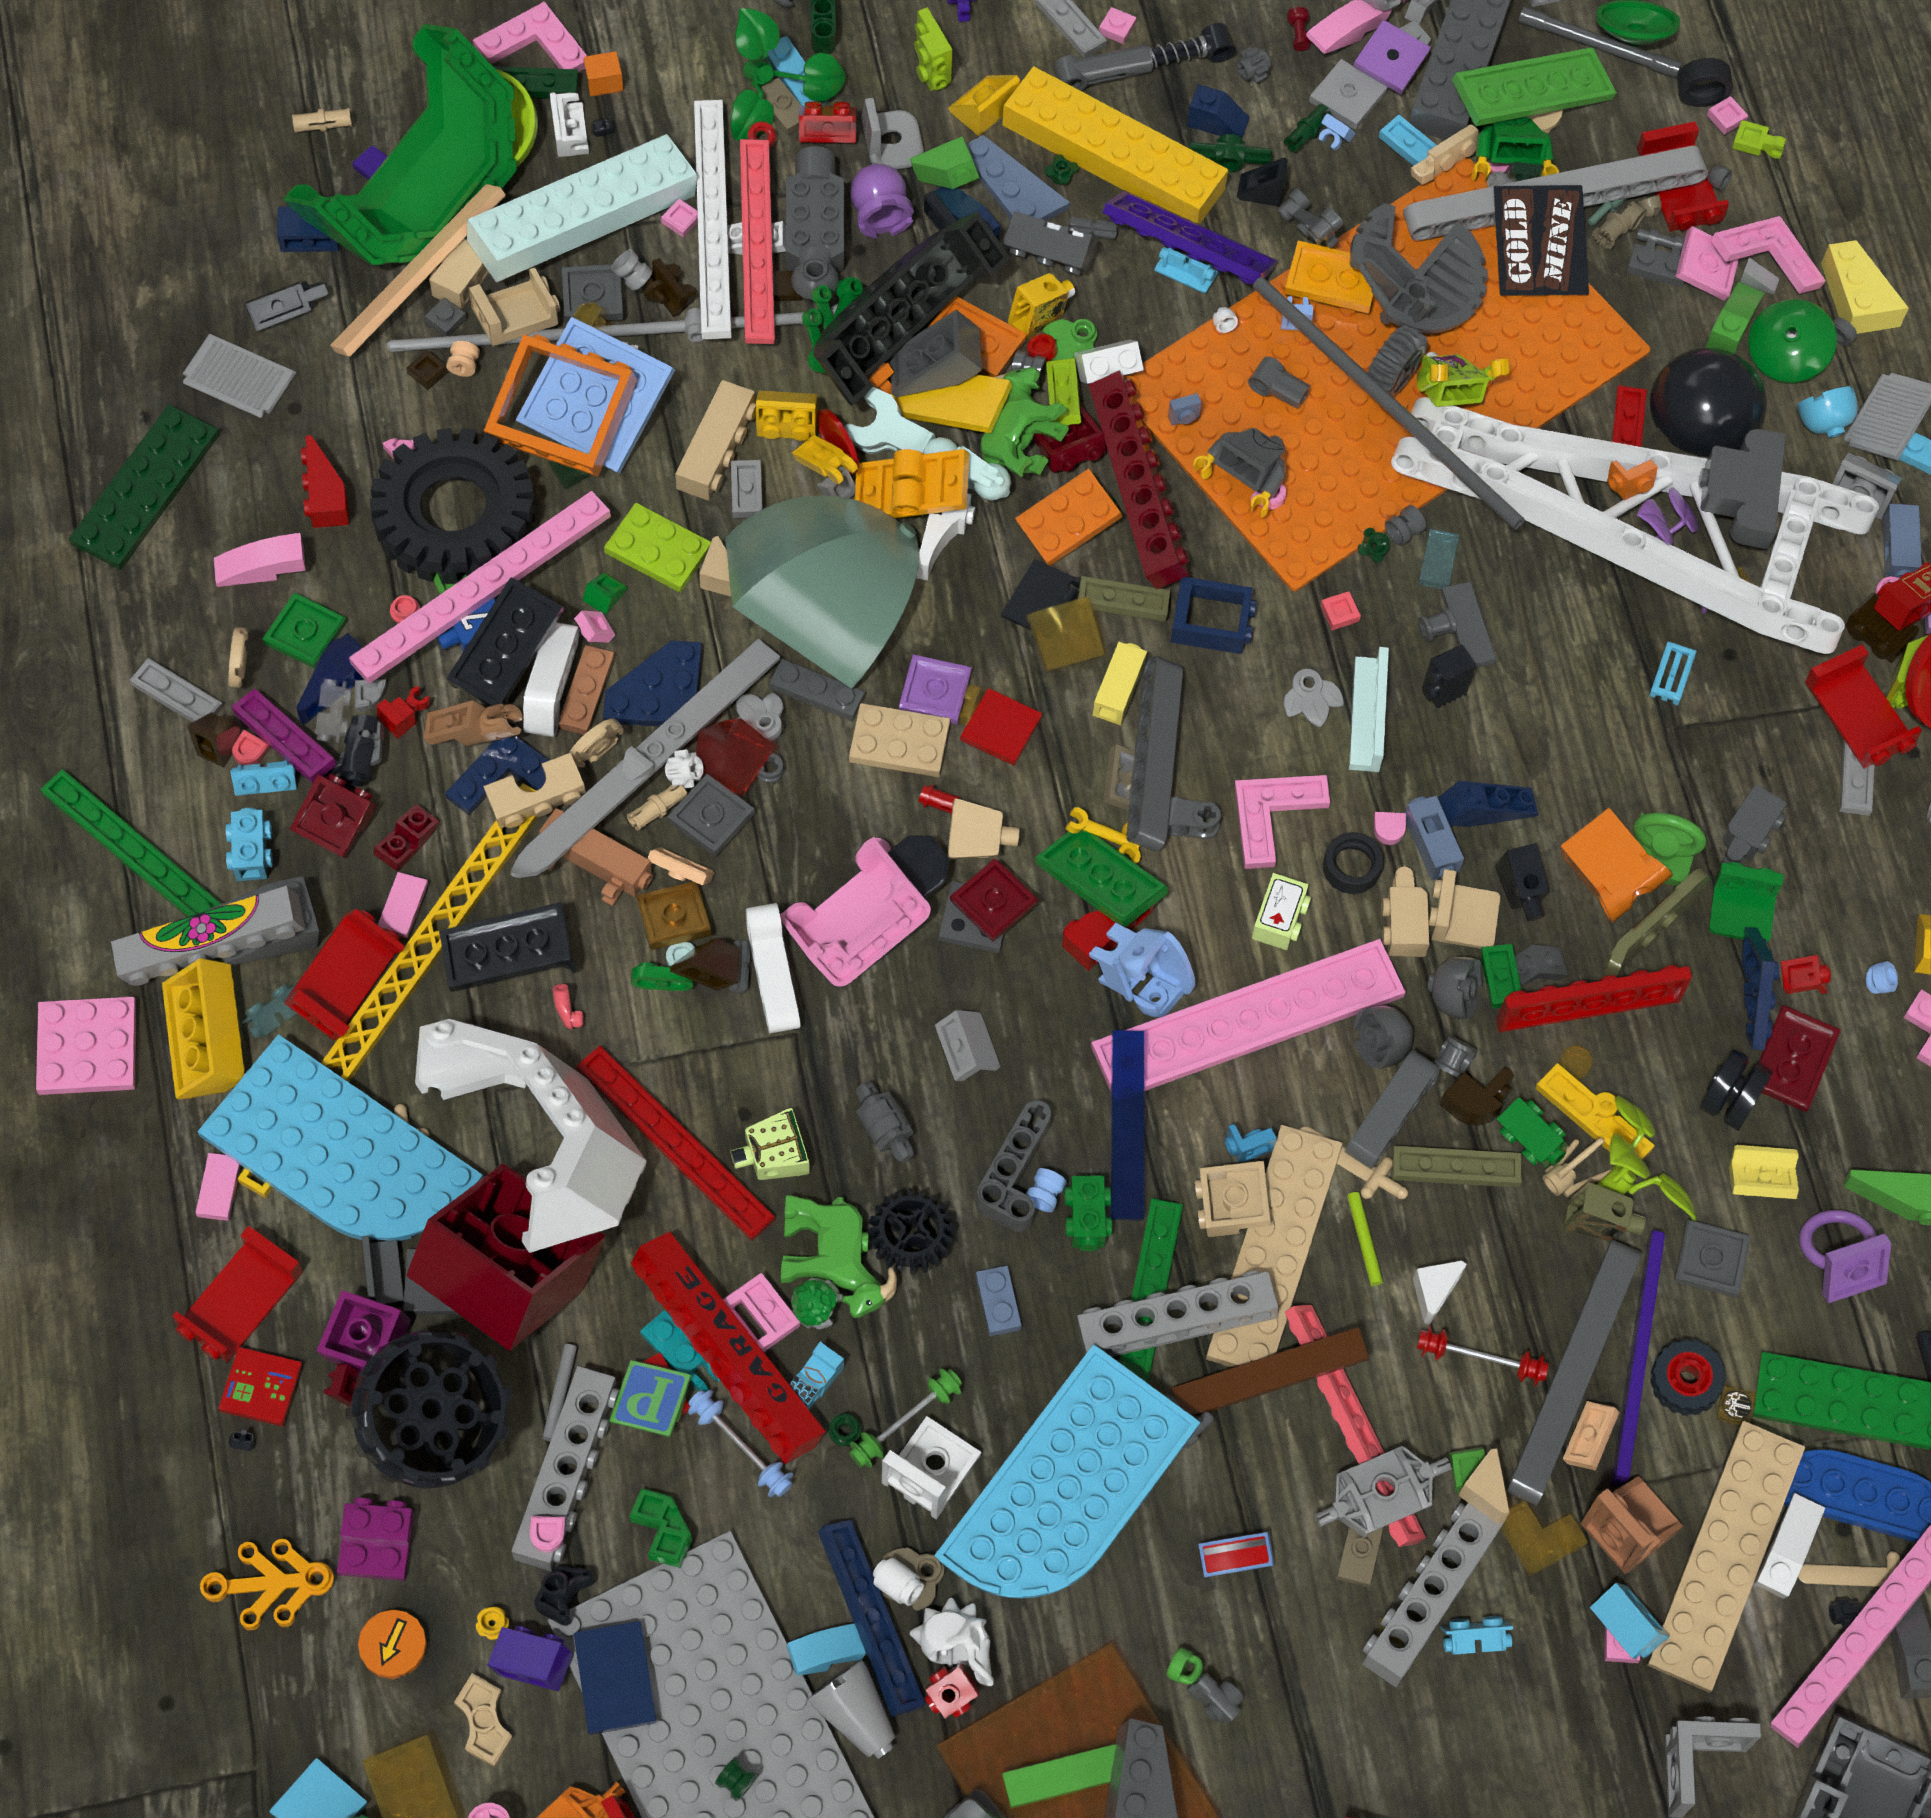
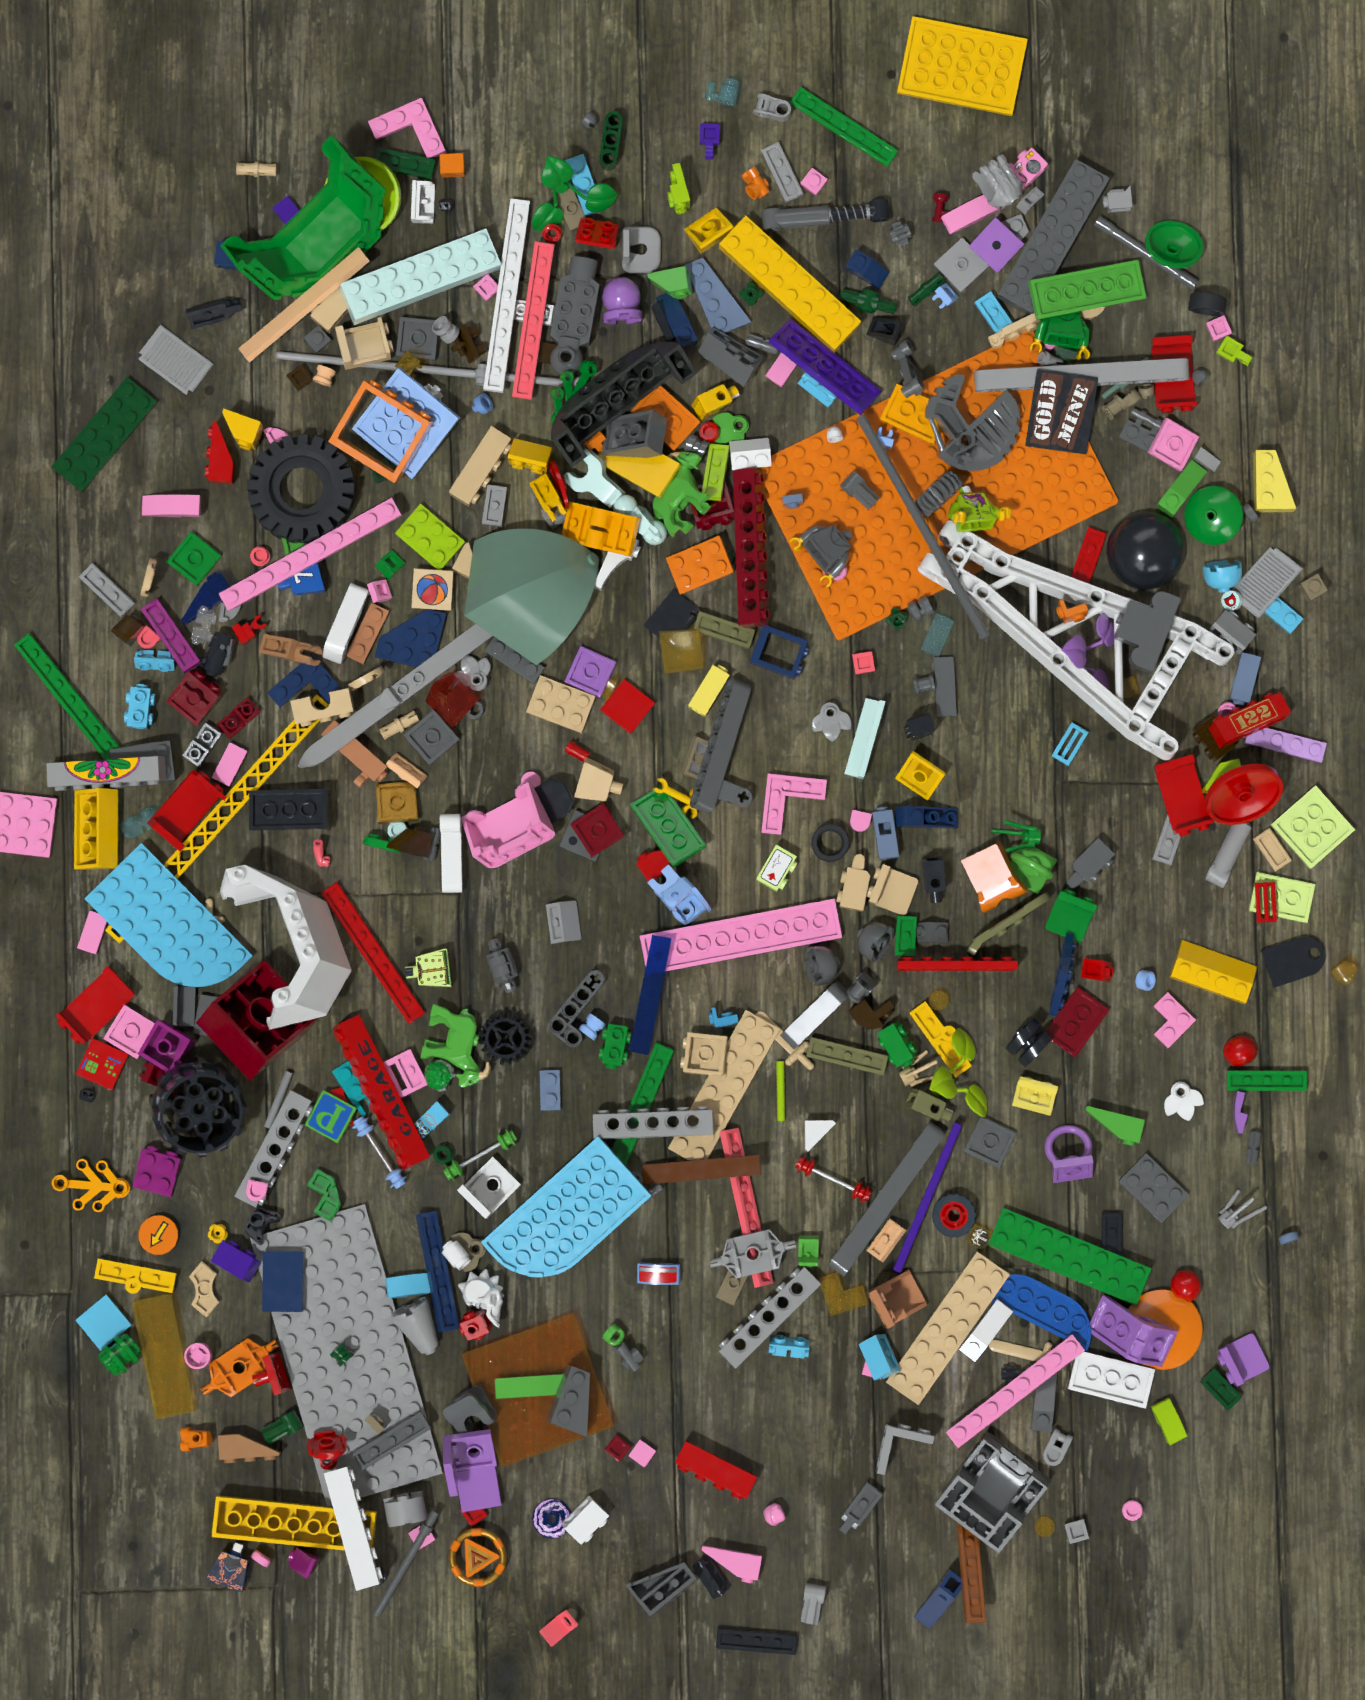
camera: 15 degrees right, 20 degrees up
black plate [446,577,564,706] -> none
white gear [665,749,704,788] -> none
tan slope [1459,1449,1510,1524] -> none
bright pink plate [1711,216,1826,294] -> none
none -> yellow hinge [94,1259,177,1294]
none -> bright pink plate [103,1005,155,1059]
none -> slope [183,722,223,767]
none -> yellow slope [222,409,264,451]
none -> tile [412,568,454,610]
none -> medium blue tile [472,393,493,414]
none -> orange plate [741,166,770,200]
none -> bright pink tile [765,353,797,388]
none -> yellow slope [895,751,946,801]
none -> green plant [991,820,1041,852]
none -> light aqua tile [1221,591,1242,610]

